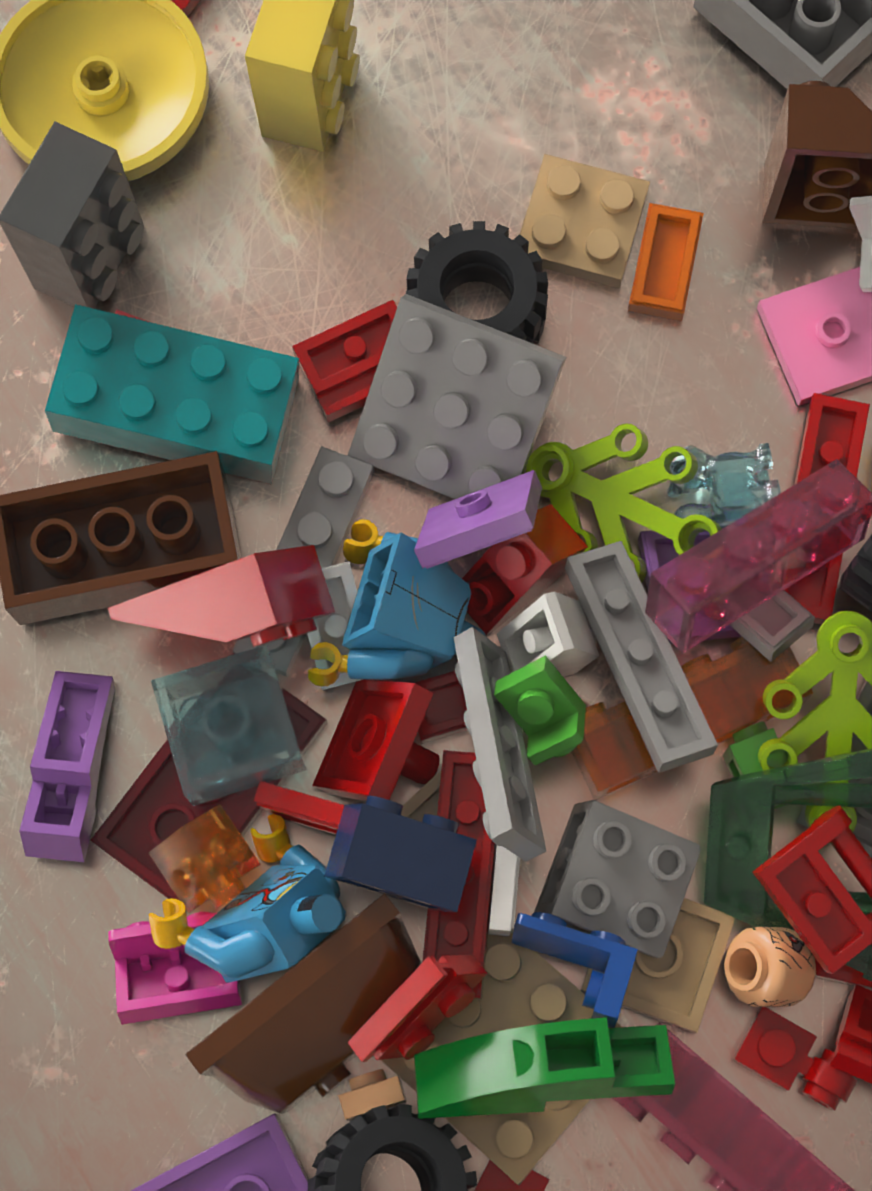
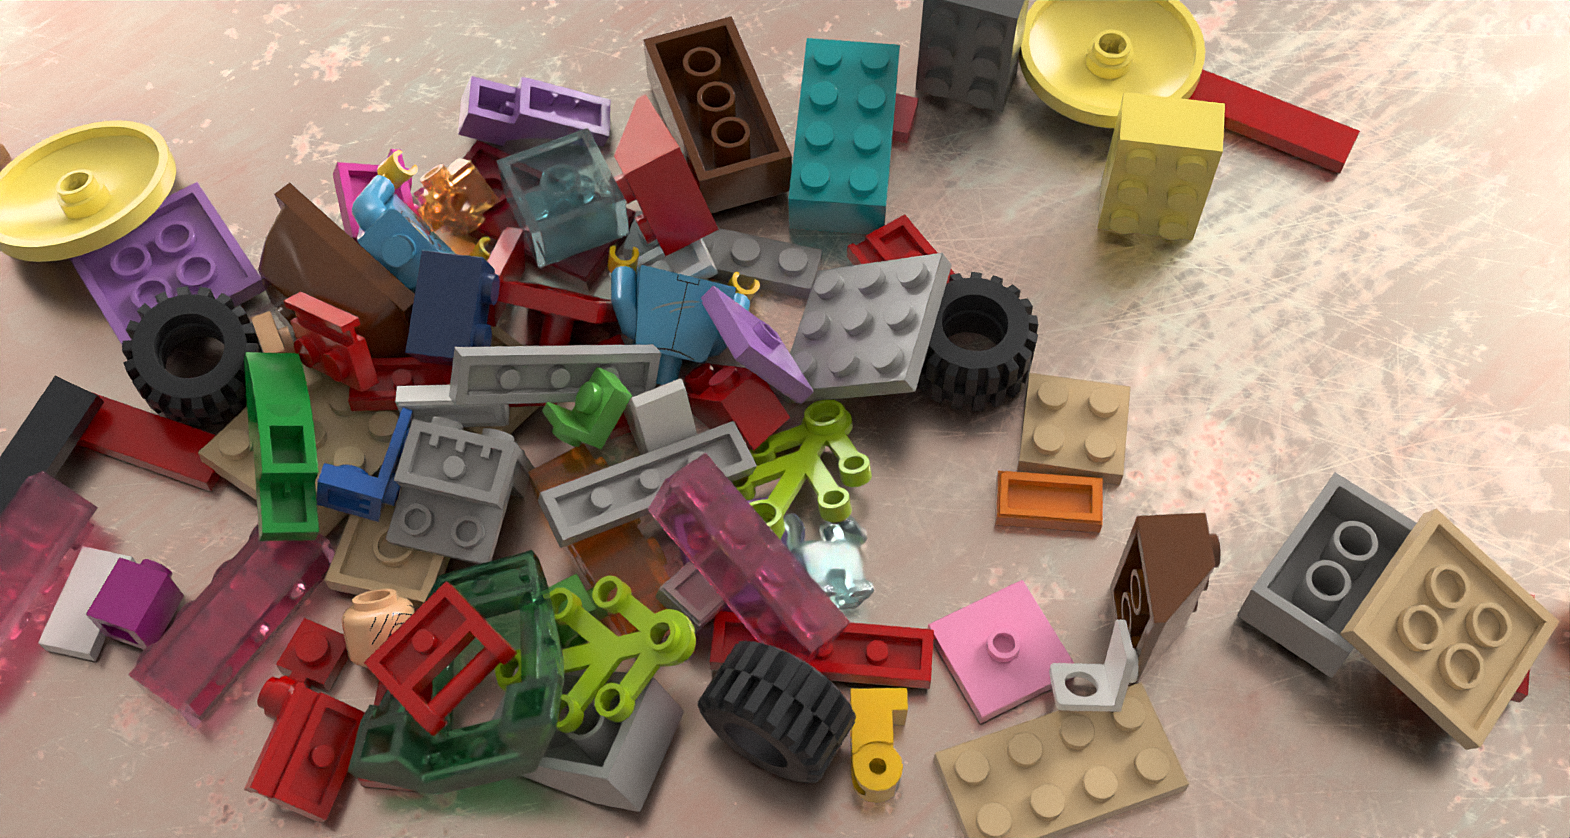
camera: 80 degrees right, 15 degrees down
none -> light grey bracket [394,417,536,509]

